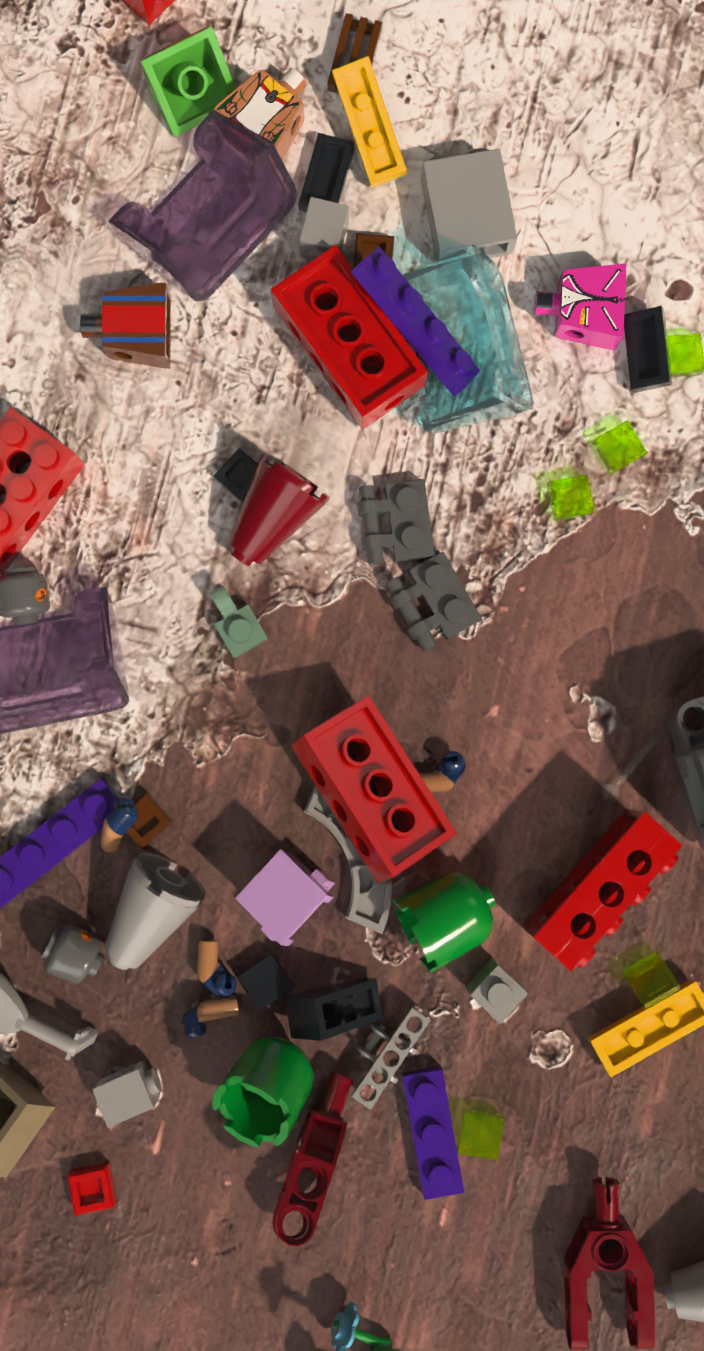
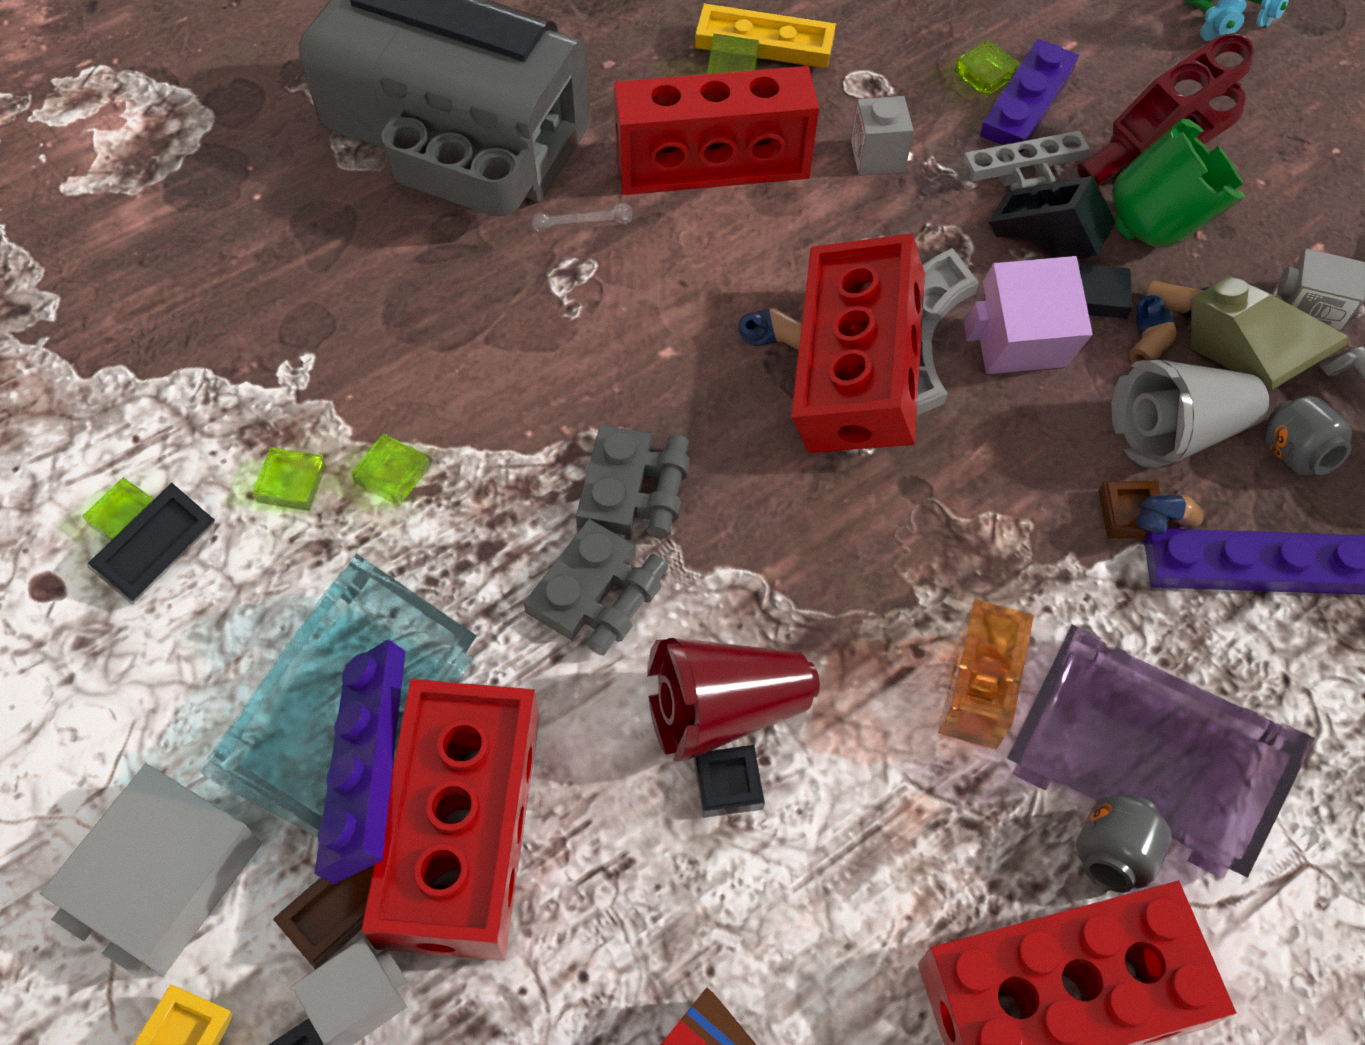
camera: 140 degrees left, 25 degrees down
sand green plate [209,586,268,659] -> none
green cylinder [392,872,496,973] -> none
dark pink torso [534,264,627,350] -> none
none -> clear orange brick [938,599,1034,750]
none -> olive slope [1190,276,1348,390]

